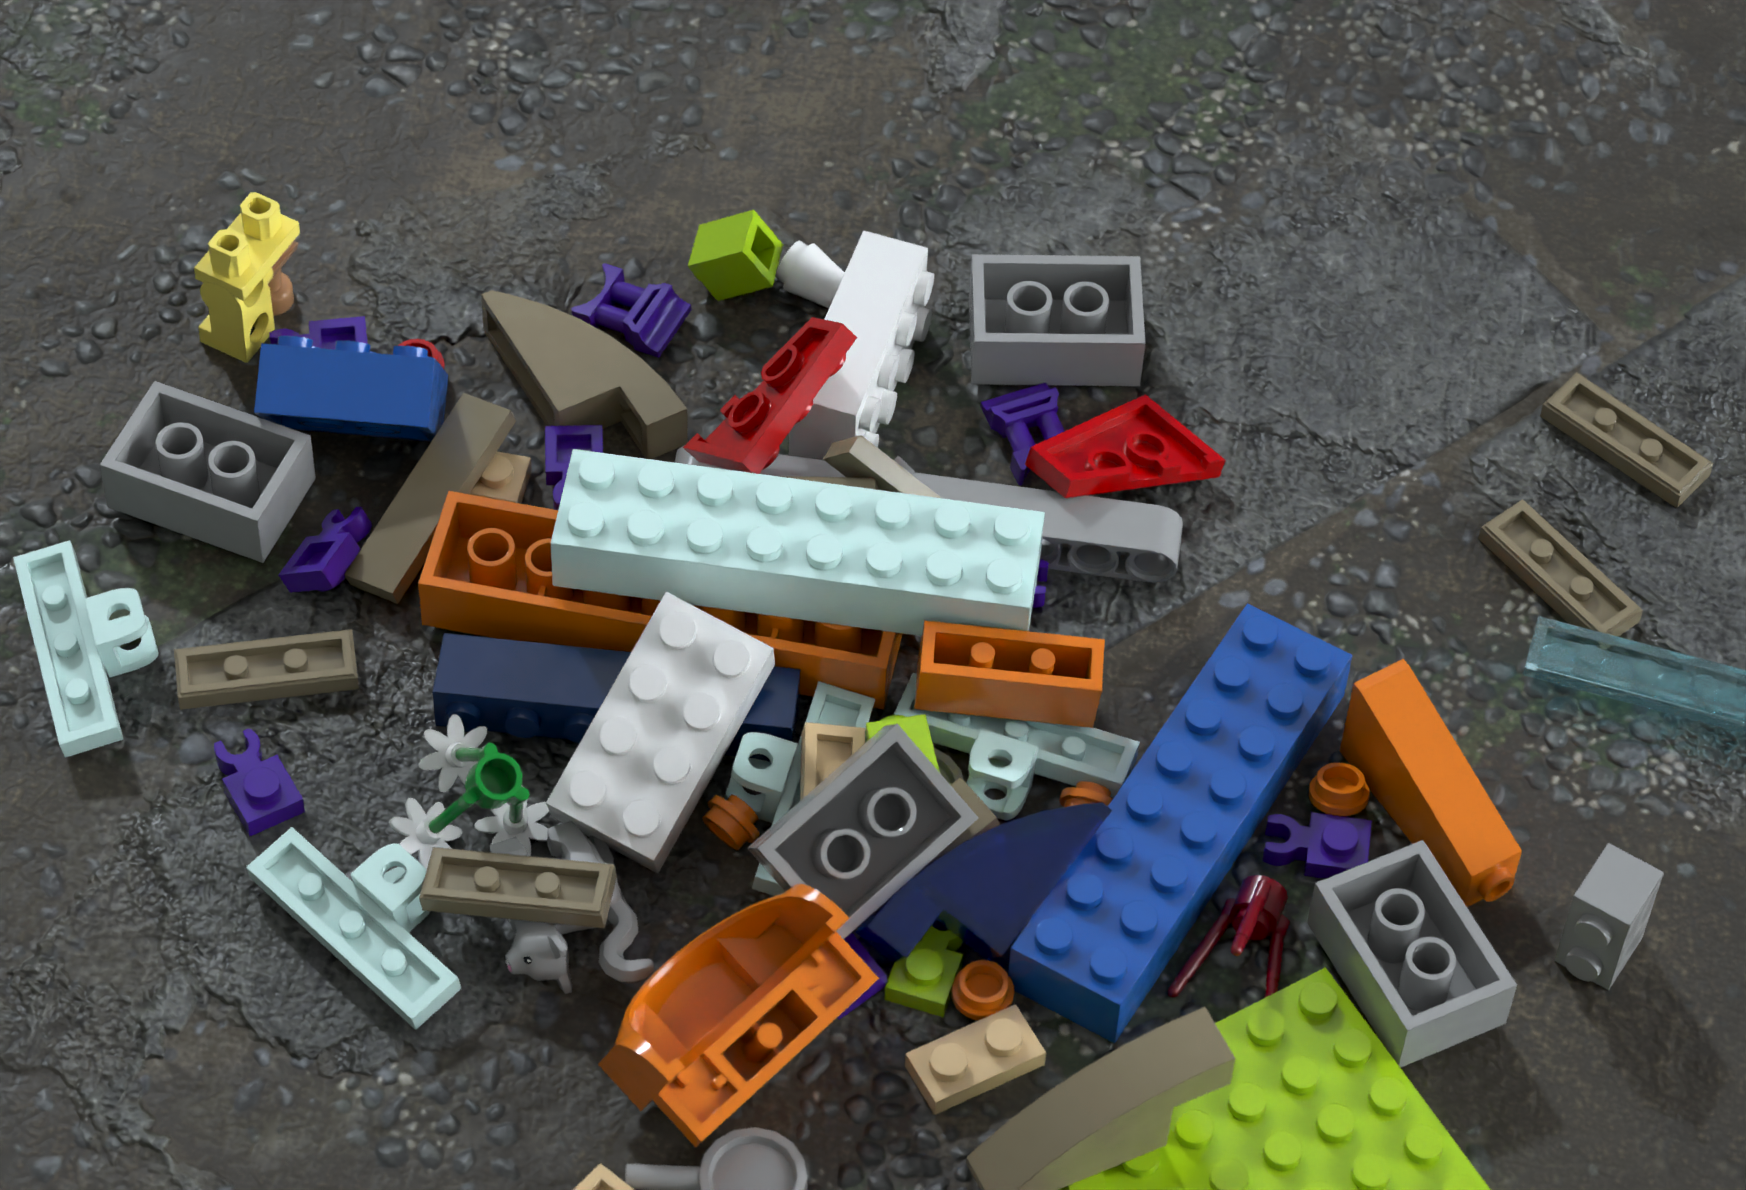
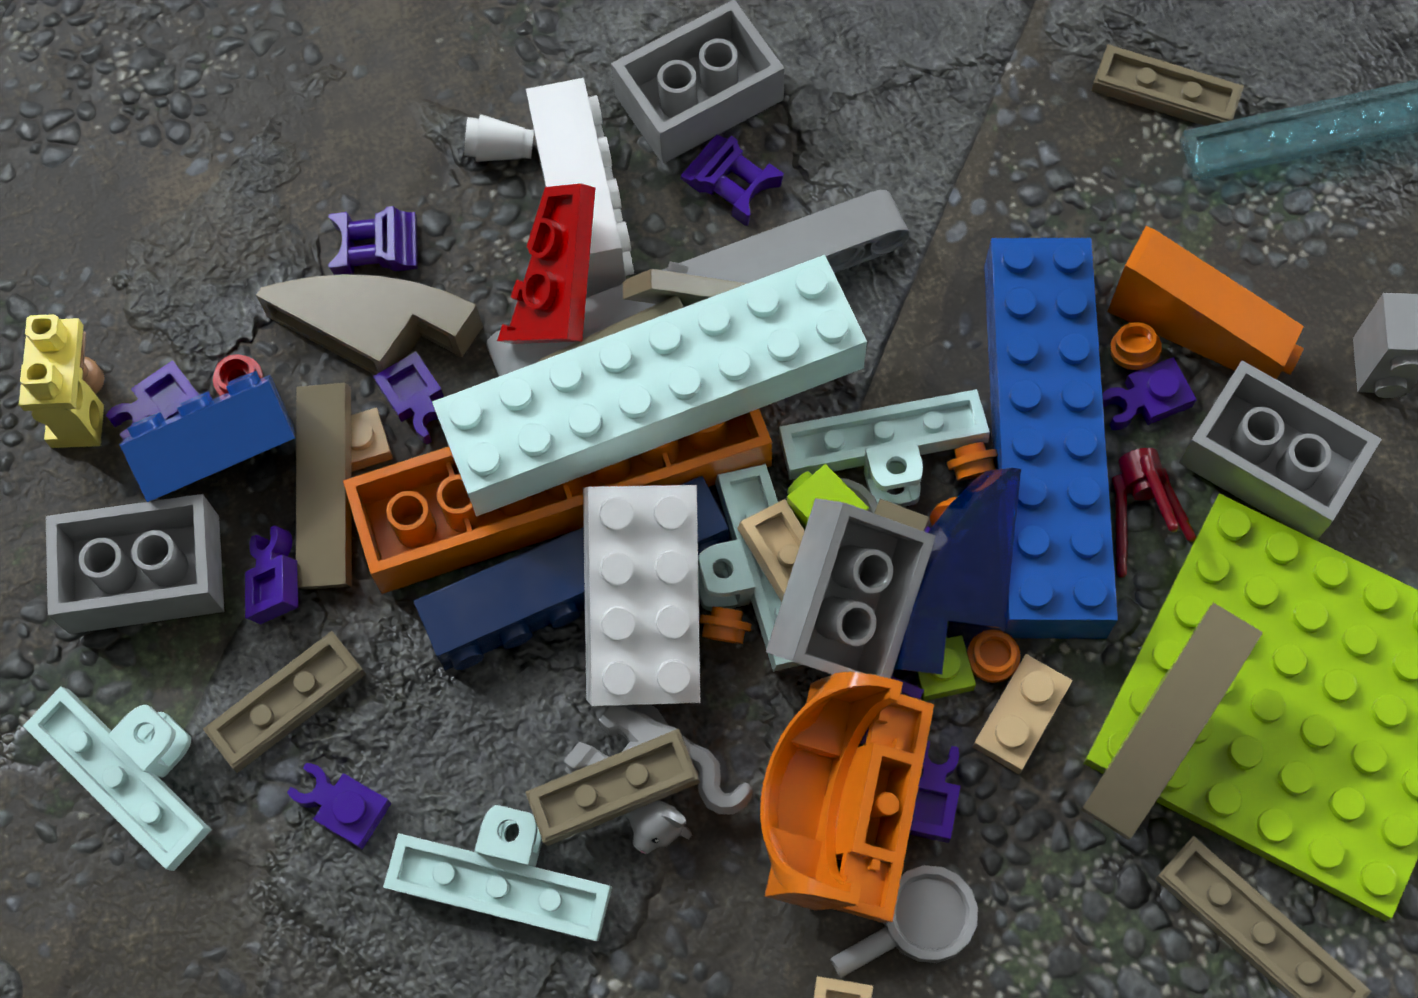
camera: 25 degrees left, 15 degrees up
white plant [389,714,550,871] -> none
lime brick [688,210,783,301] -> none
orange brick [914,620,1105,728] -> none
red wing [1025,394,1226,498] -> none
none -> dark purple plate [909,741,960,843]

